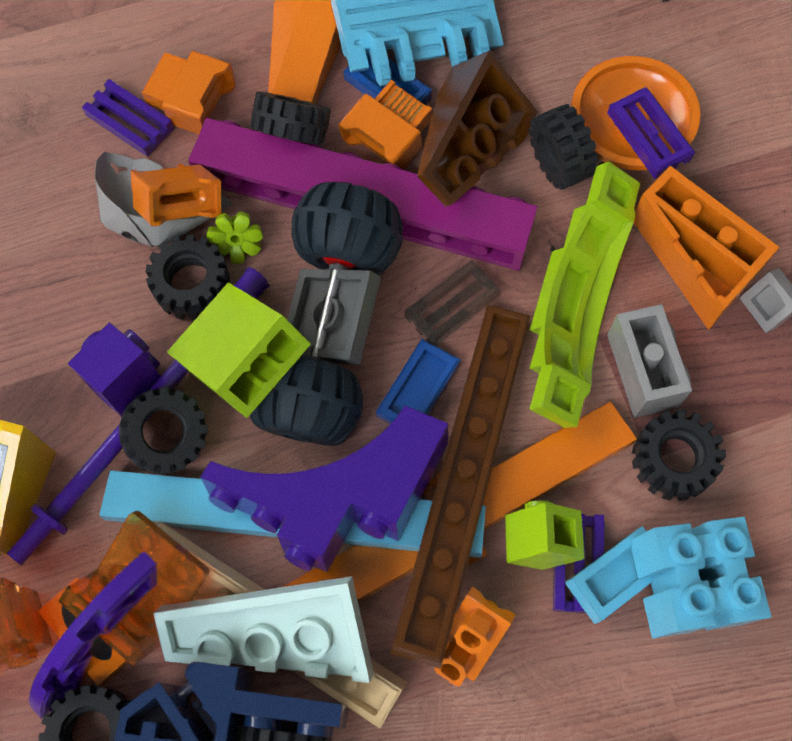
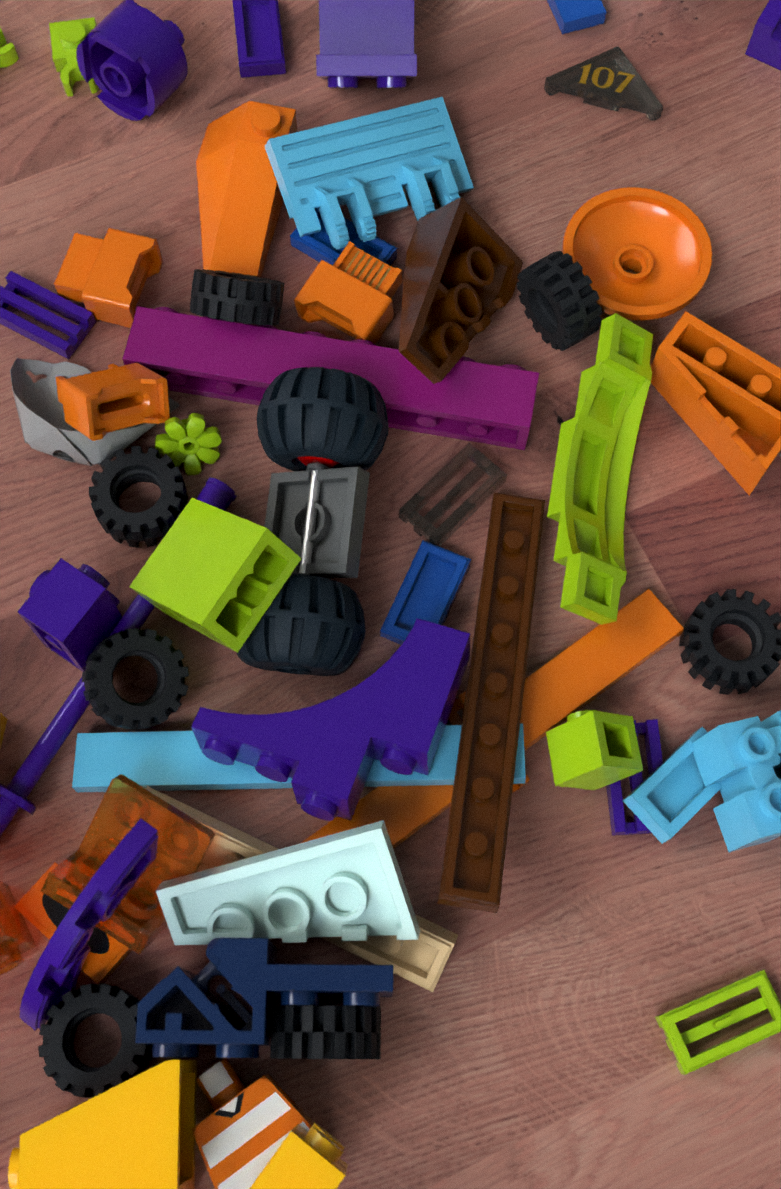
camera: 10 degrees left, 0 degrees up
orange hips [434,587,516,686] -> none
dark purple tile [607,87,695,179] -> none
light grey brick [607,304,692,418] -> none

